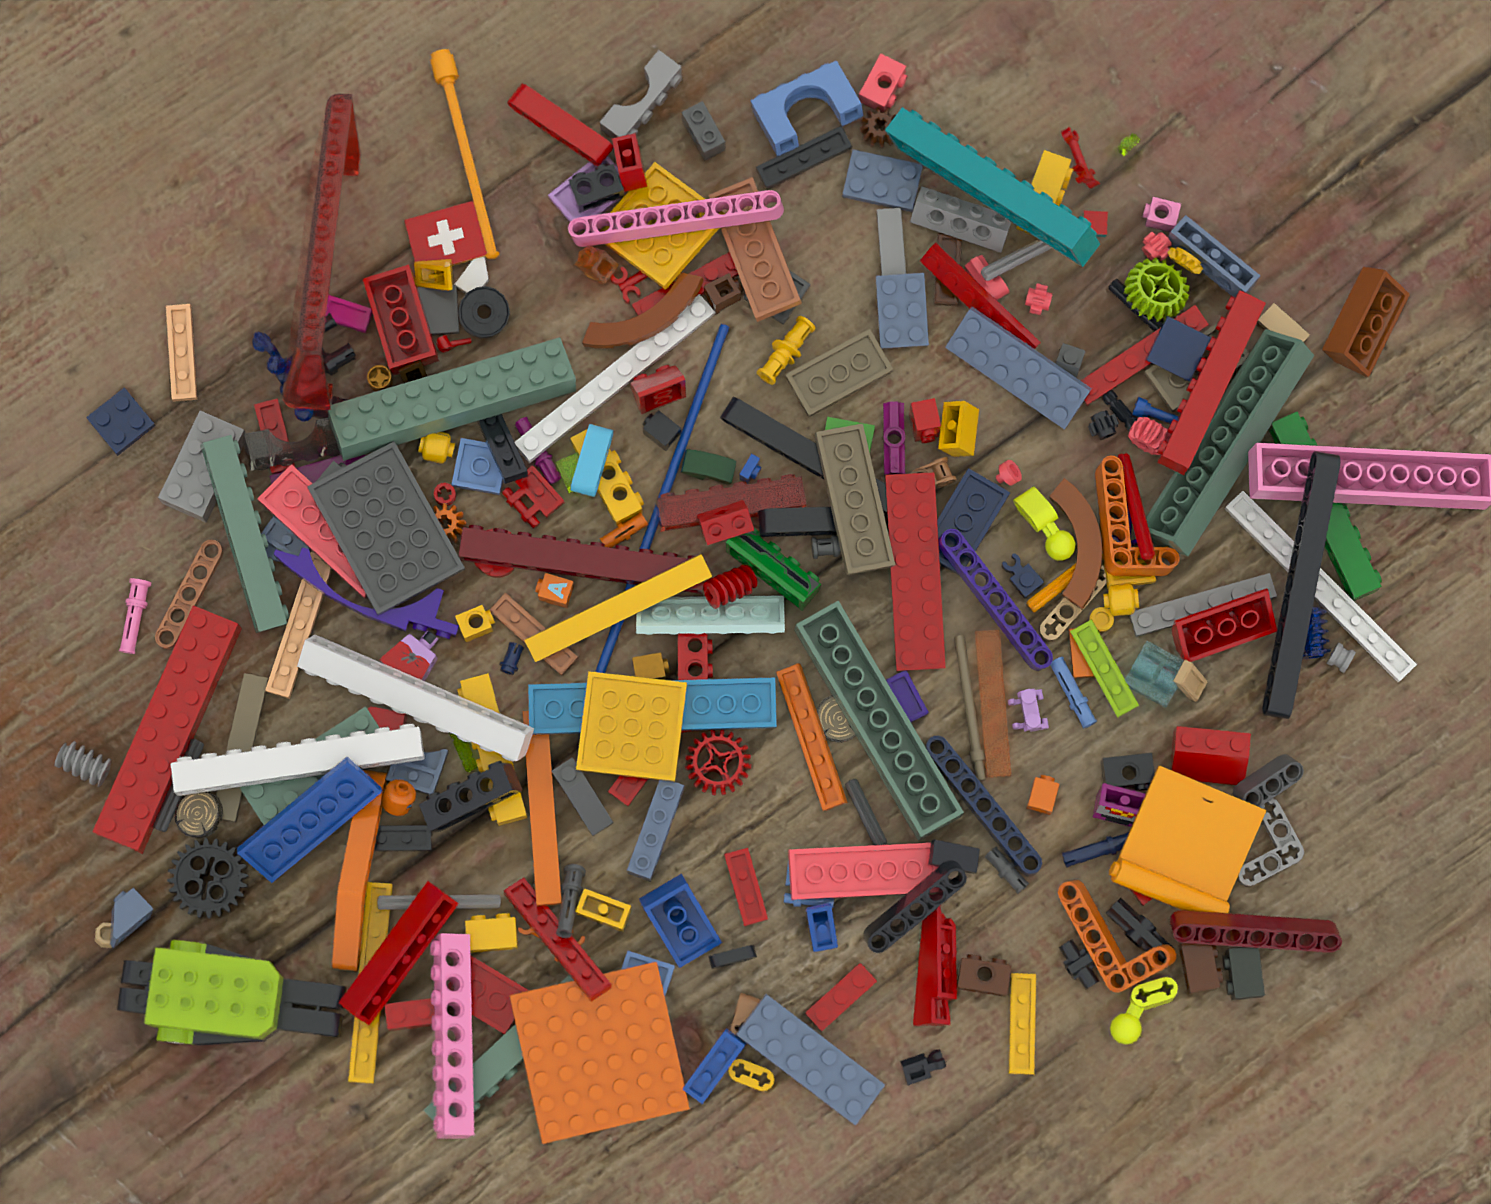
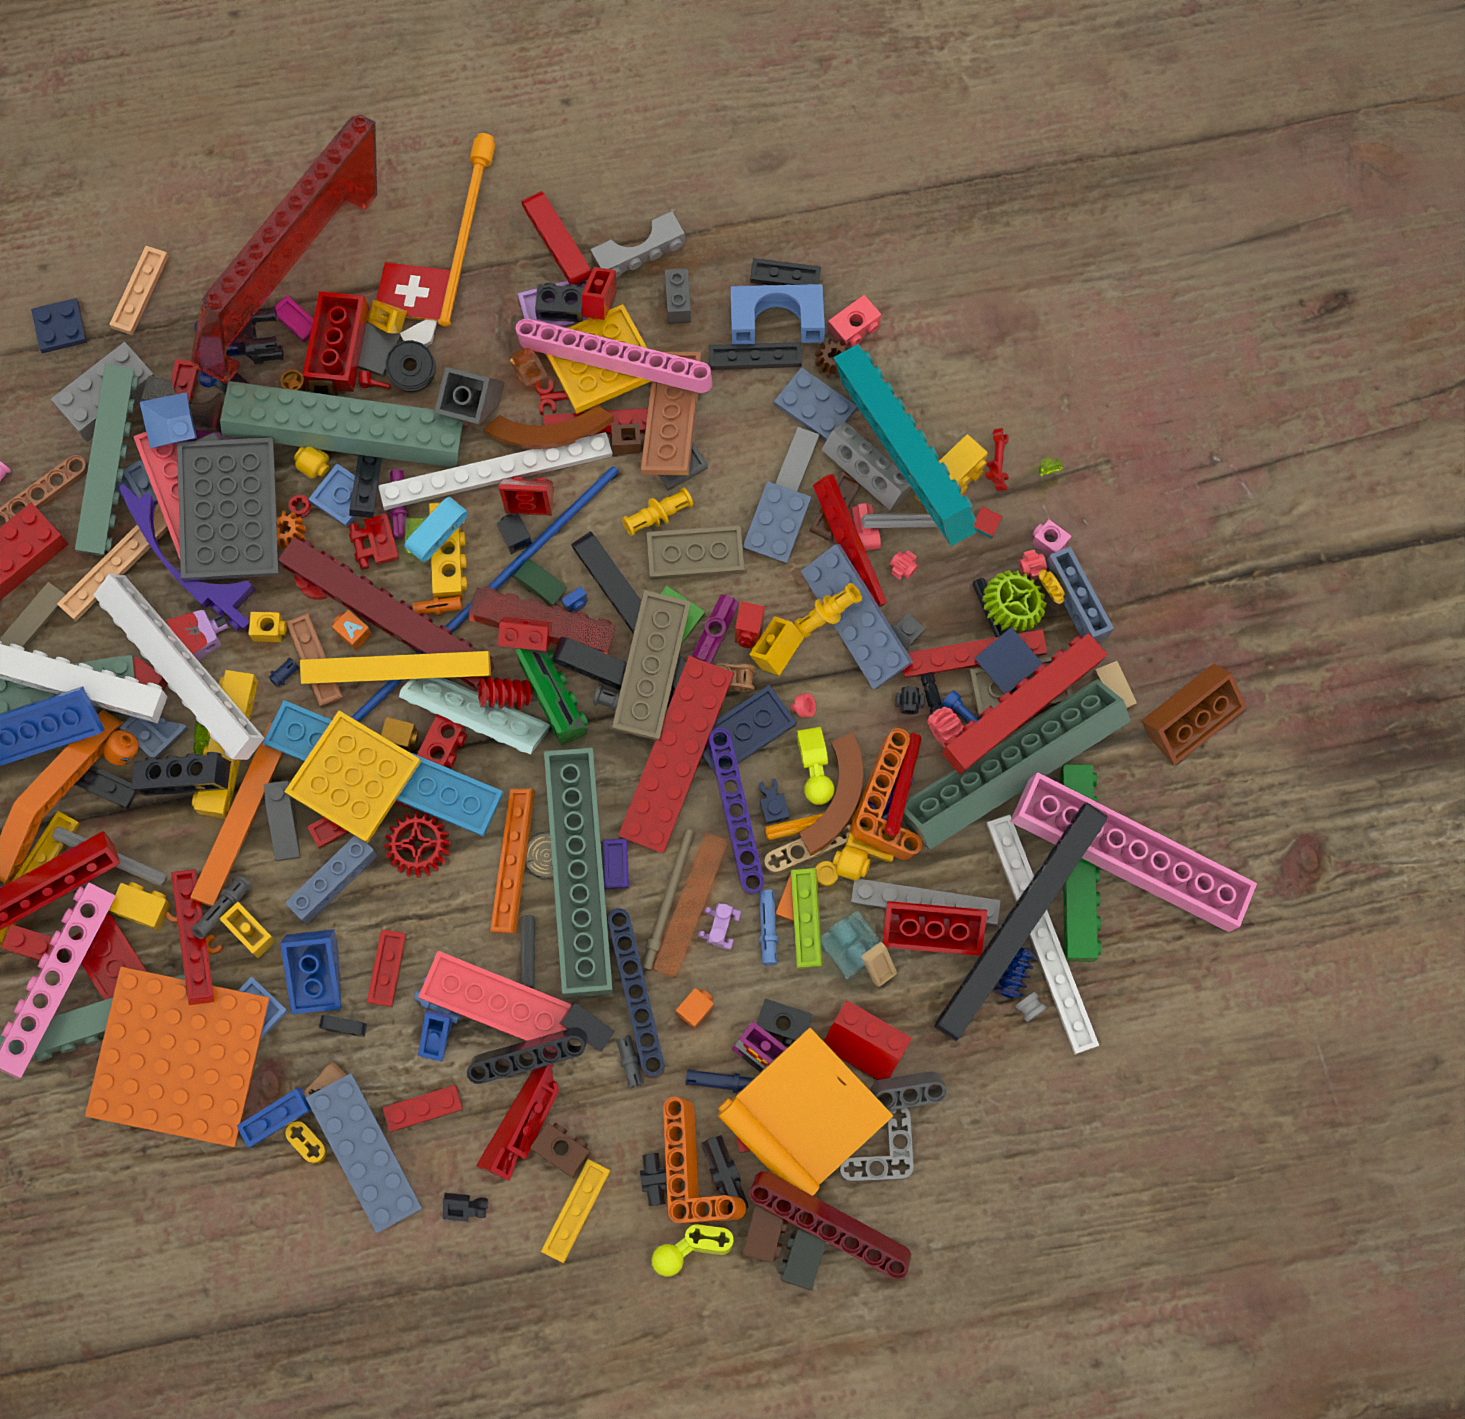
camera: 25 degrees right, 5 degrees down
none -> medium blue slope [140,392,198,449]
none -> dark grey slope [434,367,505,424]
none -> black plate [750,258,821,285]
none -> yellow piece [795,583,862,638]

